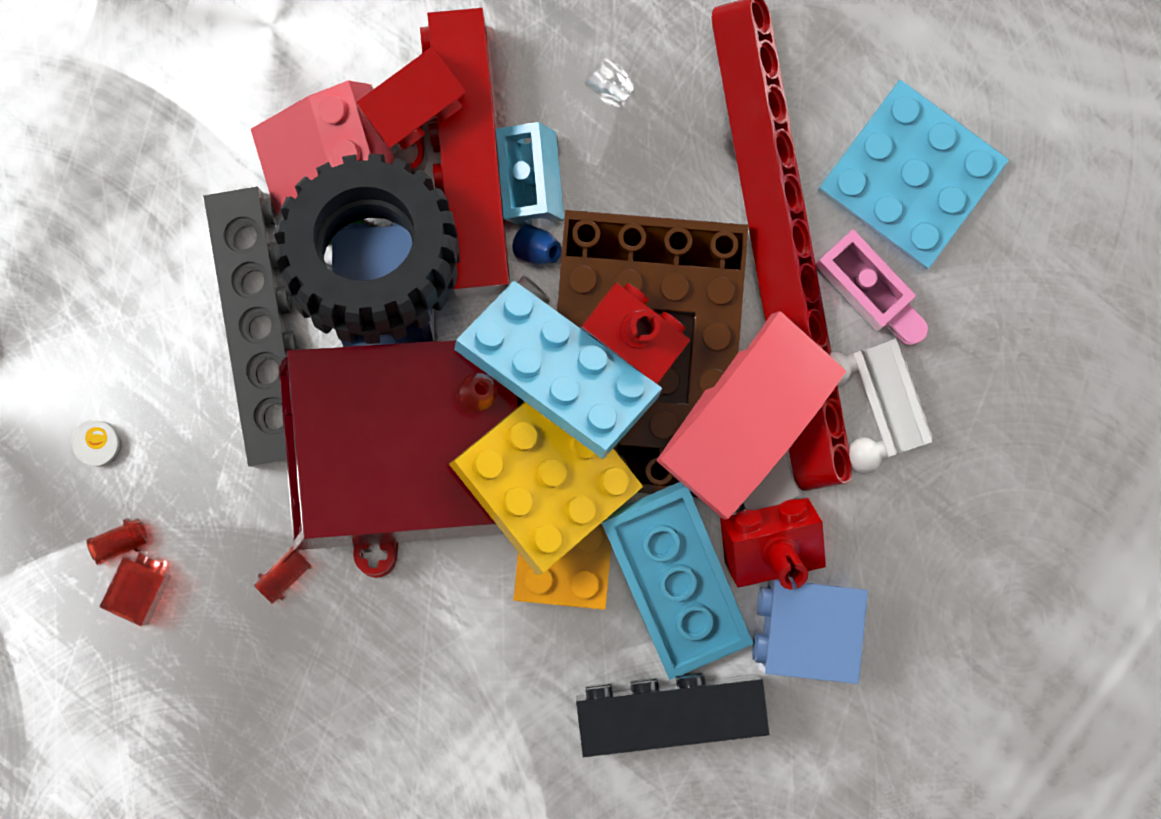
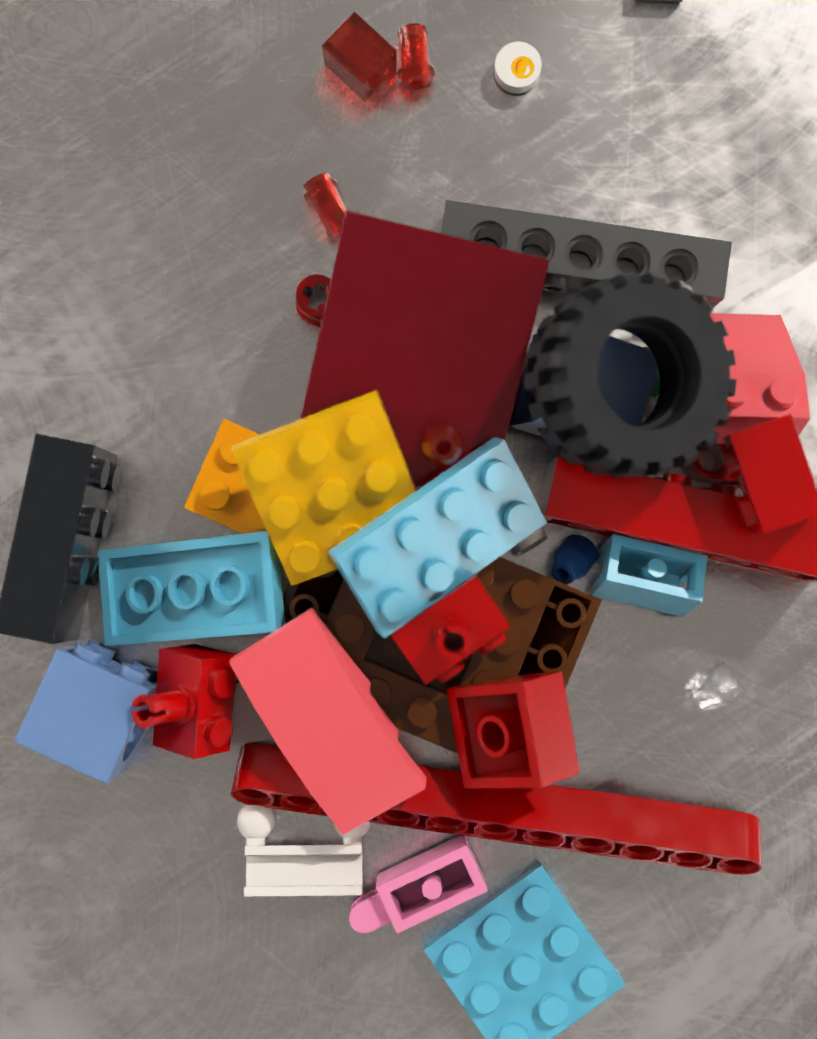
camera: 105 degrees right, 0 degrees up
none -> red slope [447,671,580,788]

